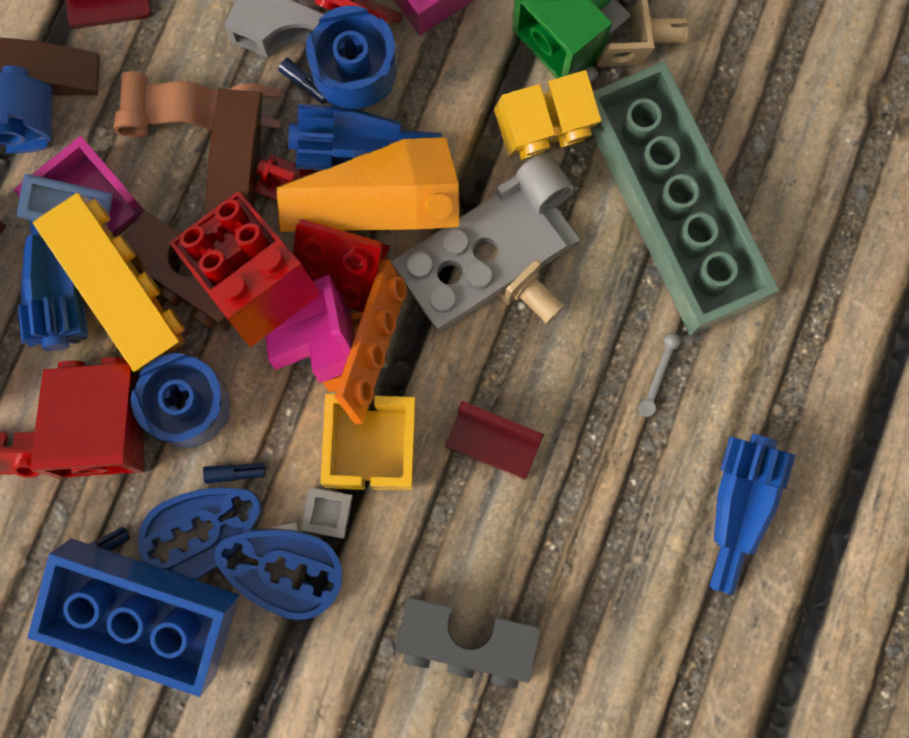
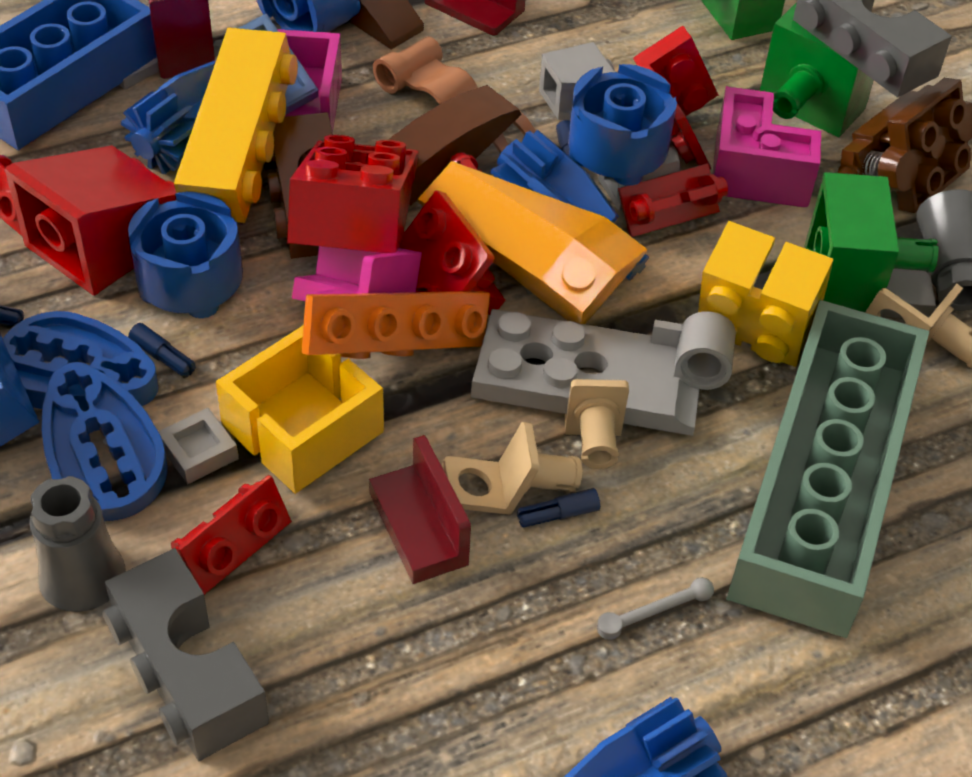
camera: 40 degrees right, 30 degrees down
none -> dark grey plant [30,476,126,612]
none -> red hinge [171,475,292,595]
none -> tan bracket [442,422,583,515]
none -> dark blue pin [517,488,601,528]
none -> red hinge [618,163,728,237]

